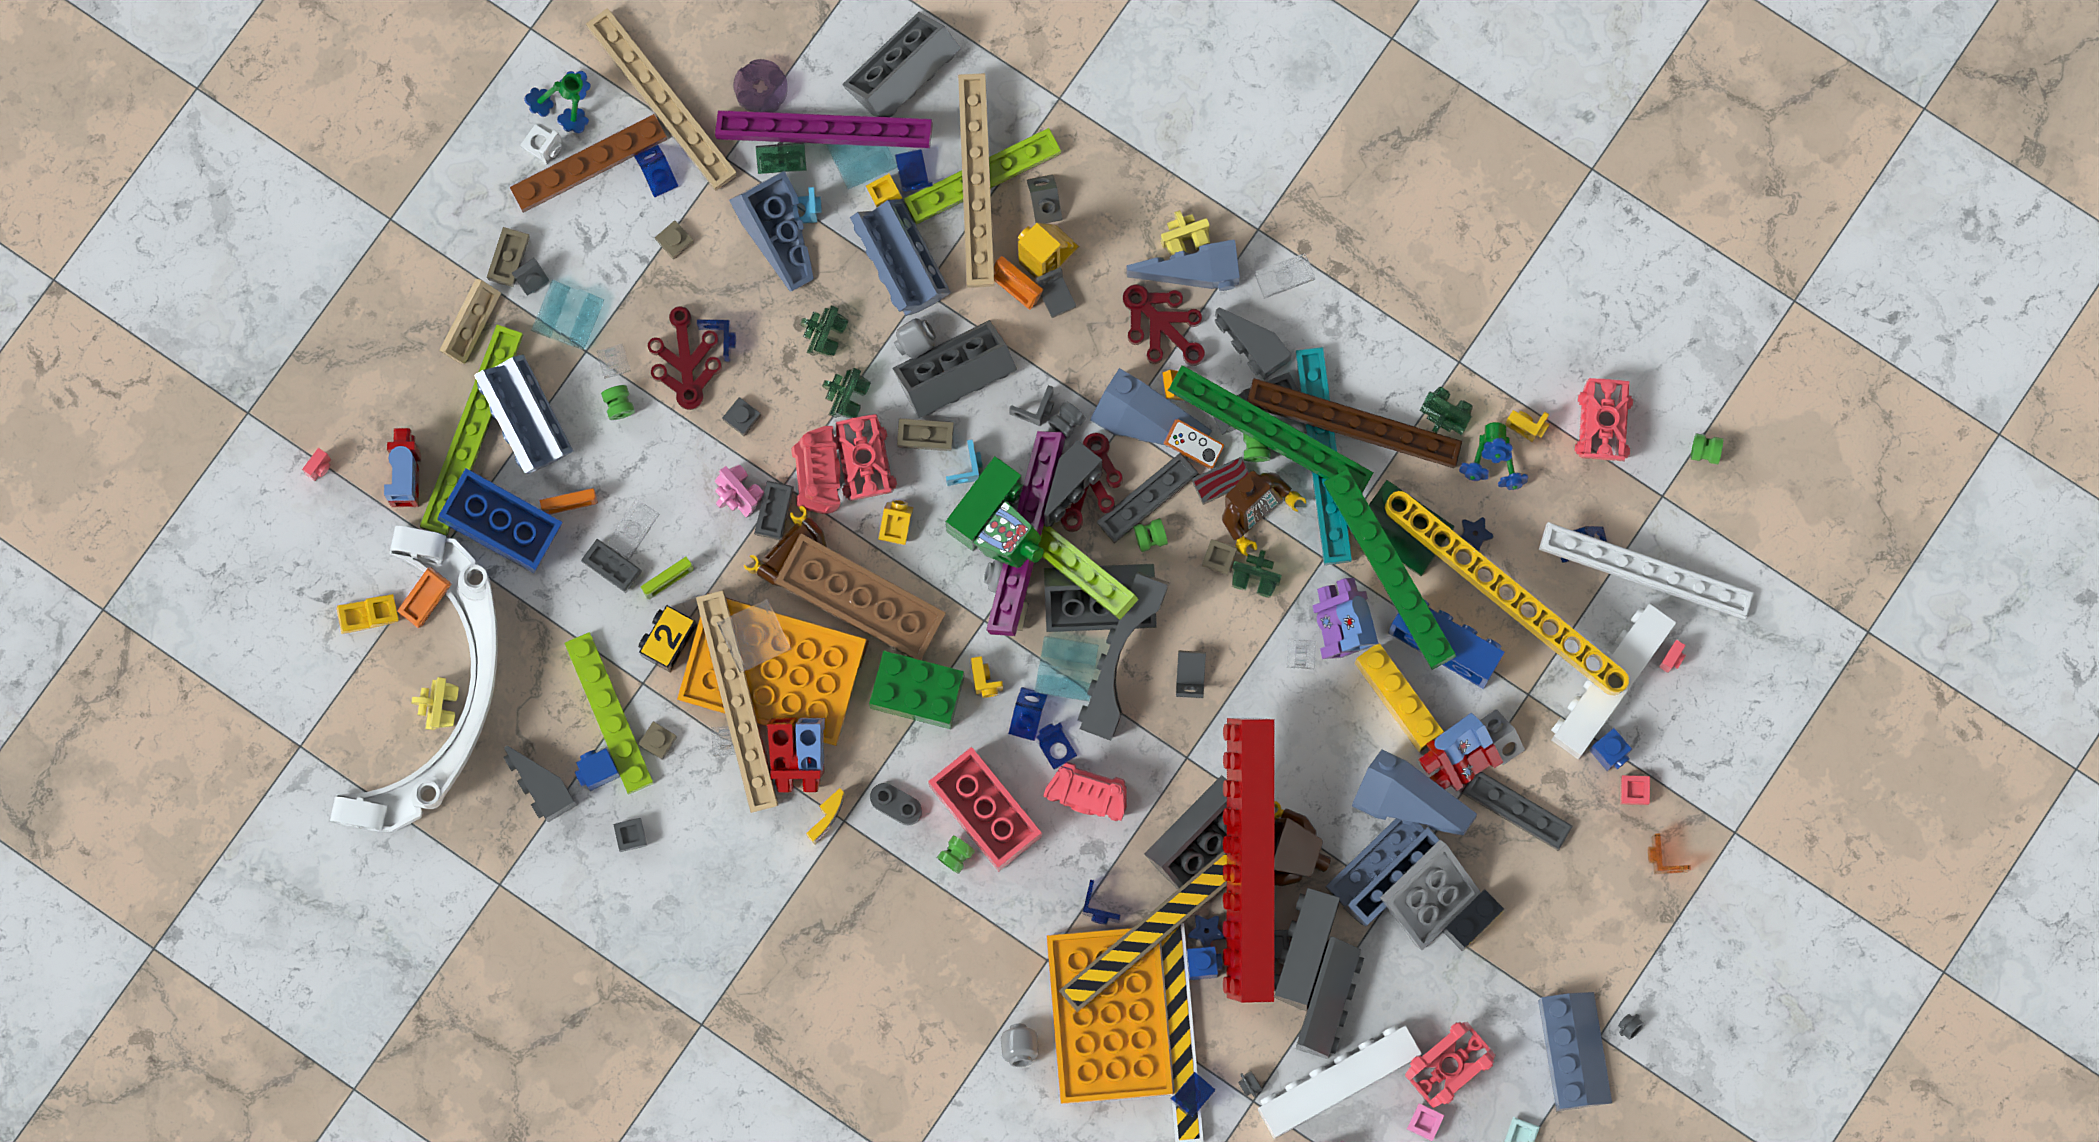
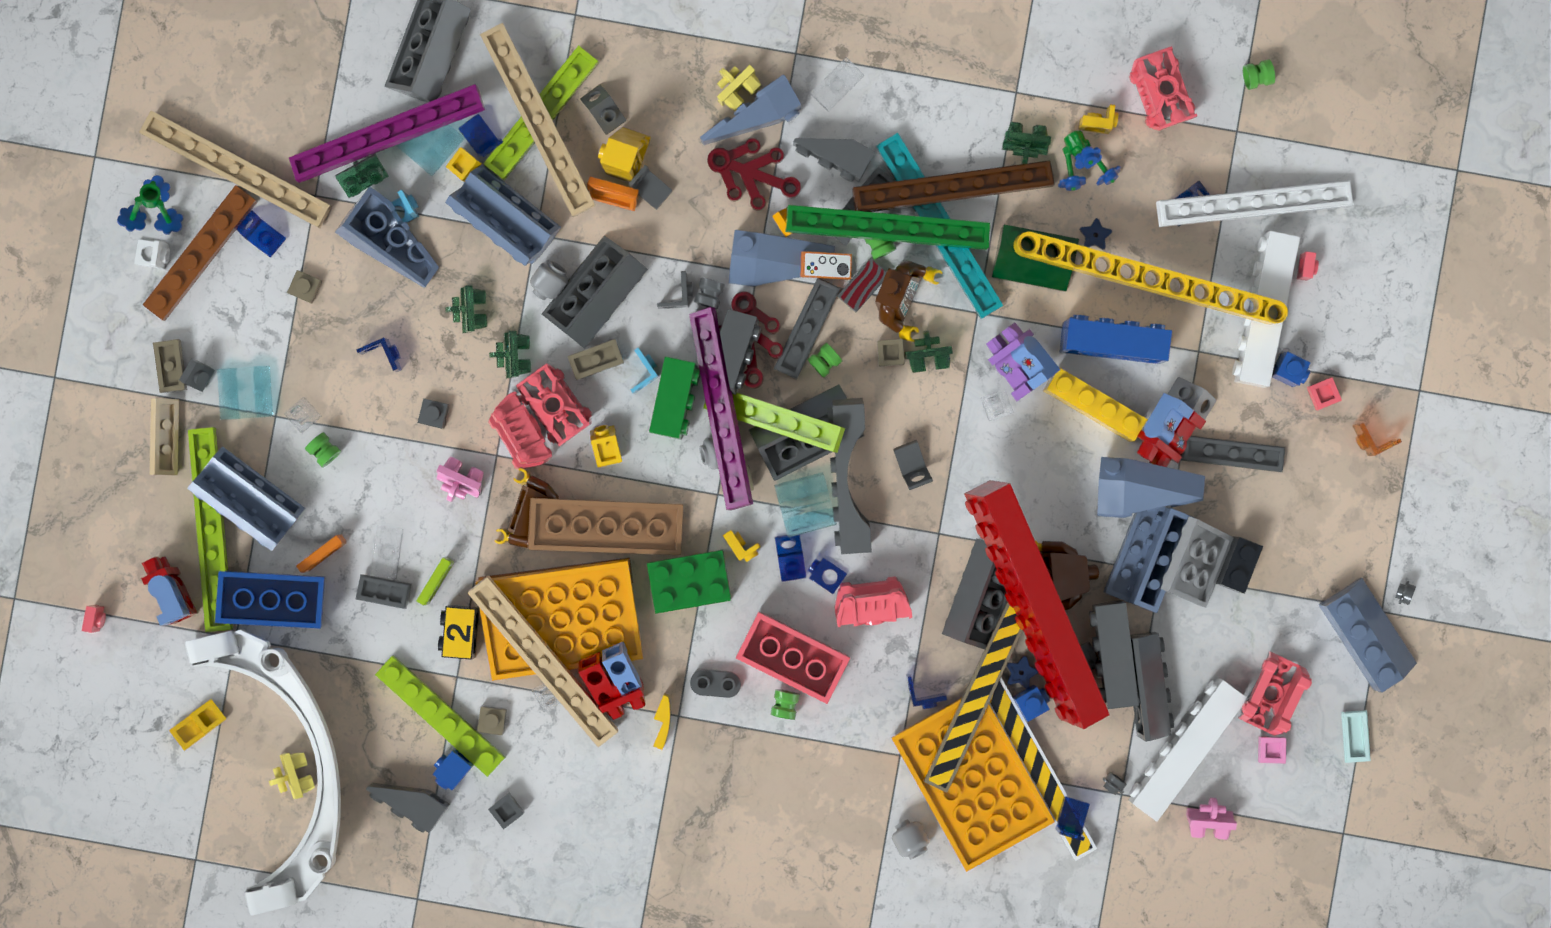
camera: 30 degrees left, 10 degrees up
orange tile [397,567,452,628] -> none
dark red plant [647,306,722,410] -> none
clear tile [716,599,791,673] -> none
clear purple plate [733,59,788,112] -> none
dark grey plate [754,481,794,540] -> none
torso [974,502,1044,568] -> none
green plate [1324,469,1456,670] -> none

